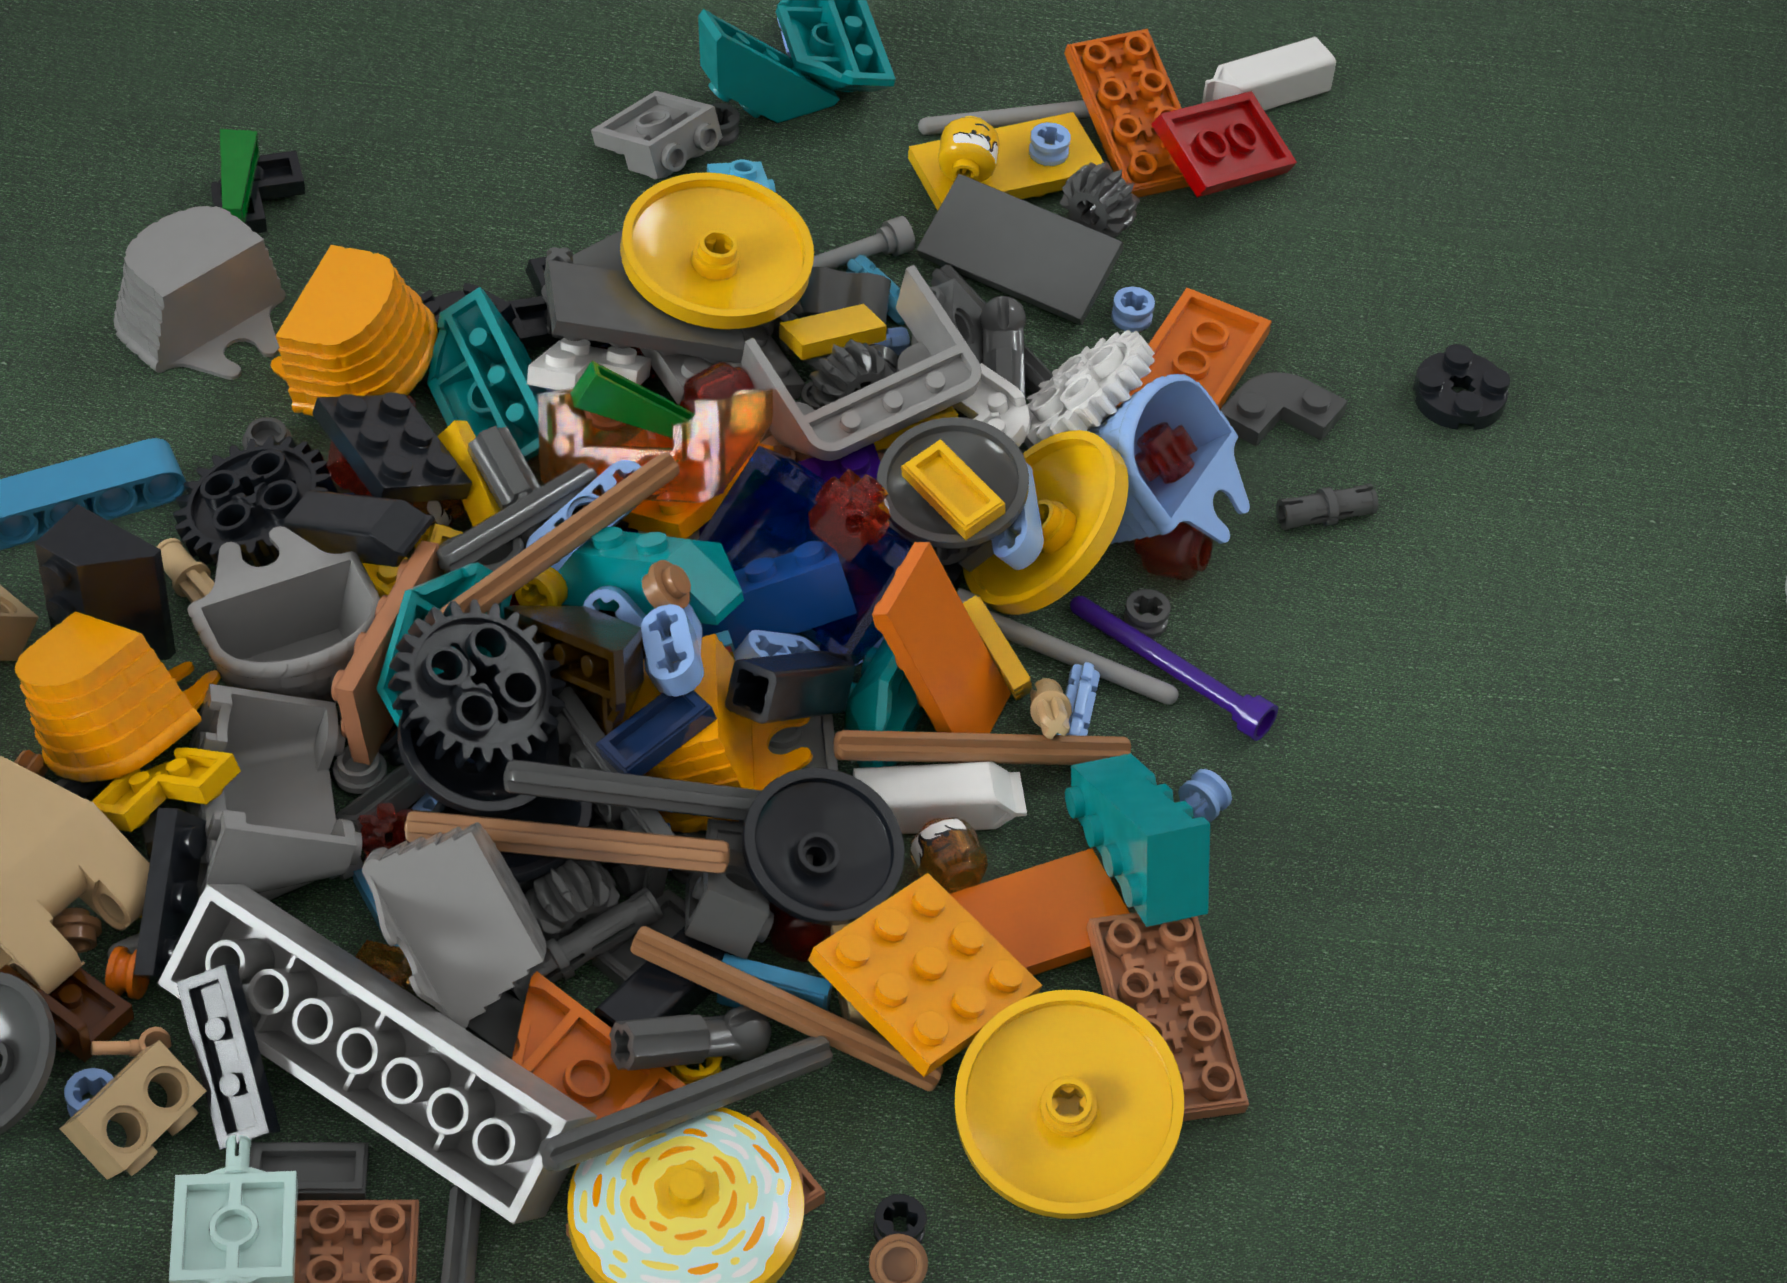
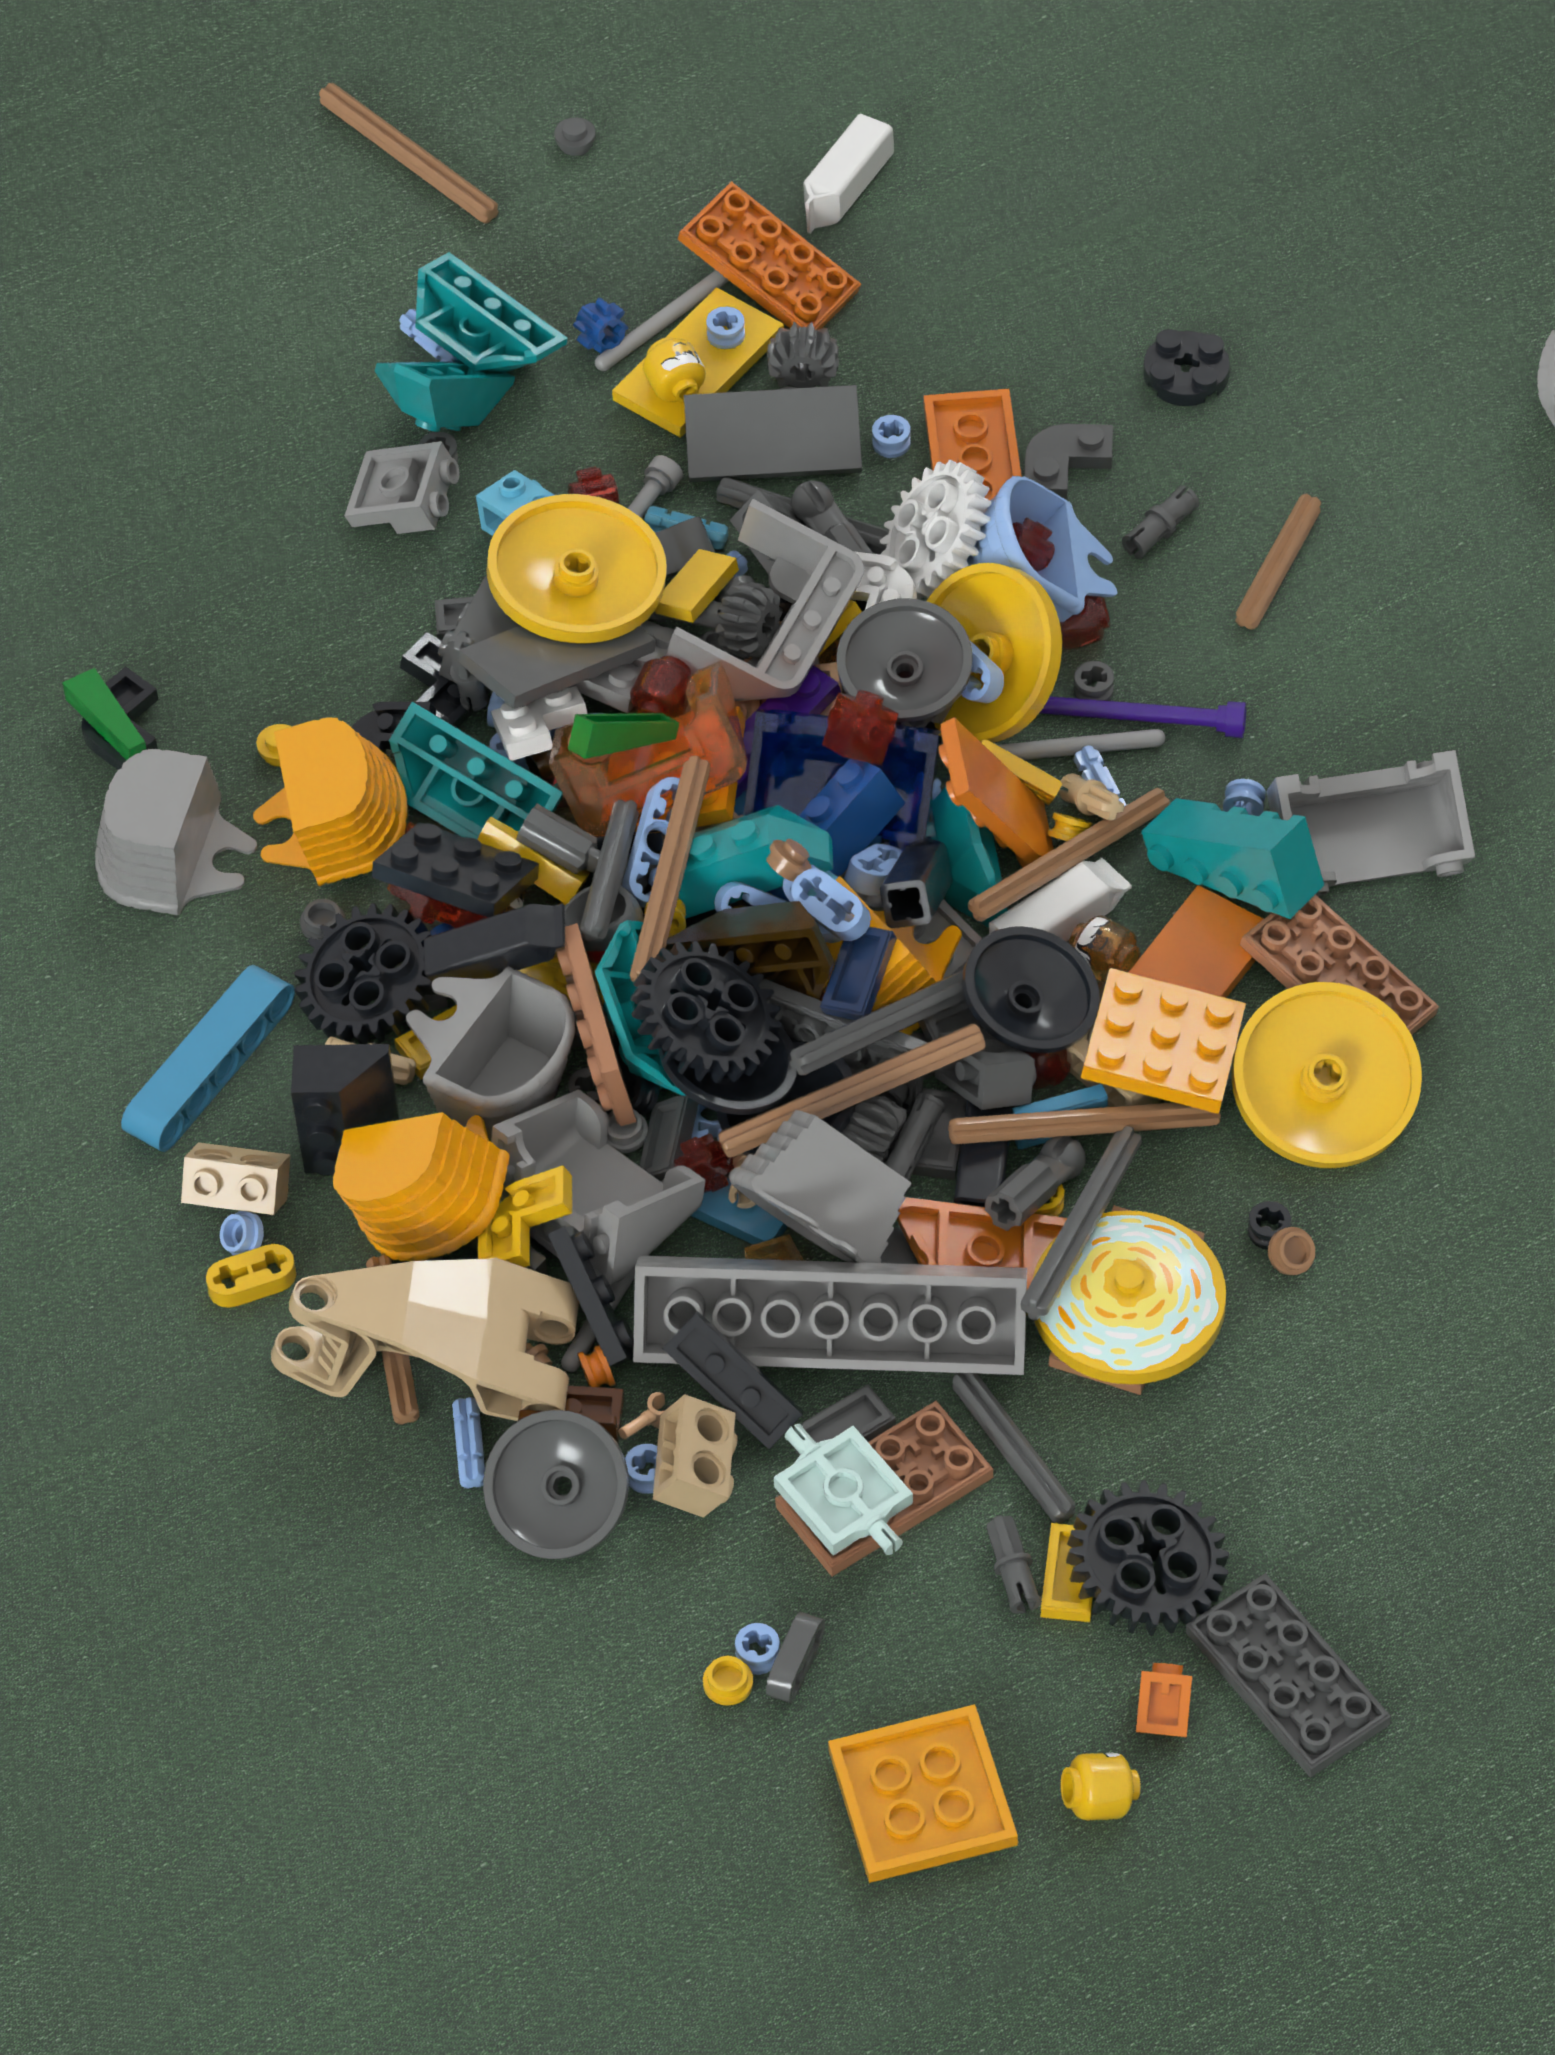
camera: 25 degrees left, 5 degrees up
yellow tile [901,439,1006,540] -> none
red plate [1151,91,1297,198] -> none
none -> clear red gear [567,466,619,504]
none -> blue gear [573,298,628,354]
none -> yellow bush [1047,812,1093,841]
none -> medium nougat axle [1235,494,1321,630]
none -> light grey windscreen [1266,750,1475,896]

